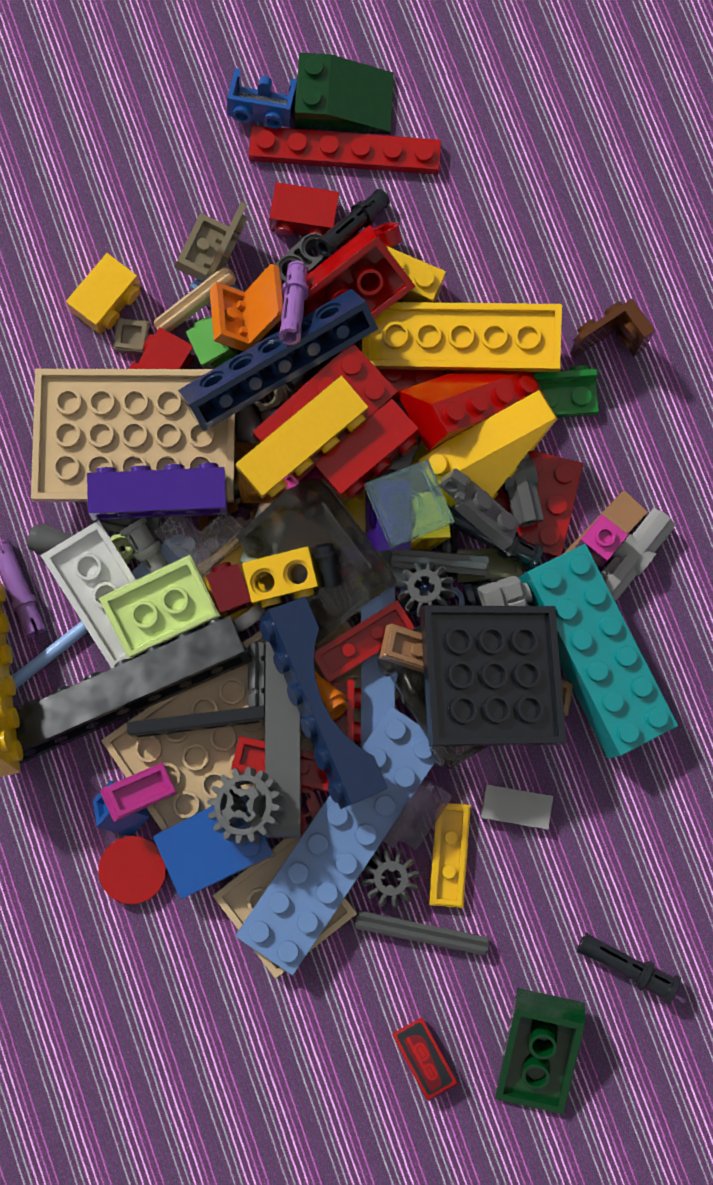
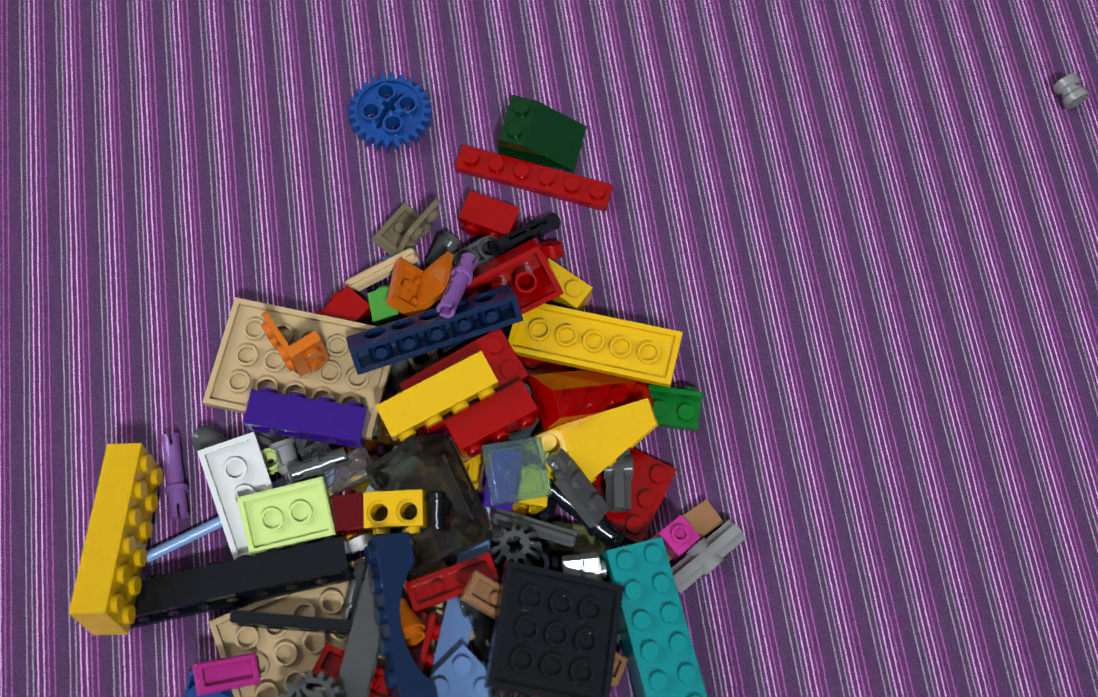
camera: 10 degrees right, 10 degrees down
yellow brick [66,253,141,335] -> none
dark tan tile [113,318,151,355] -> none
blue window [227,68,297,129] -> none
reddish brown bracket [570,299,655,358] -> none
none -> orange bracket [261,311,330,377]
none -> dark grey pin [287,446,349,483]
none -> blue gear [347,72,433,152]
none -> dark grey cone [424,230,462,266]

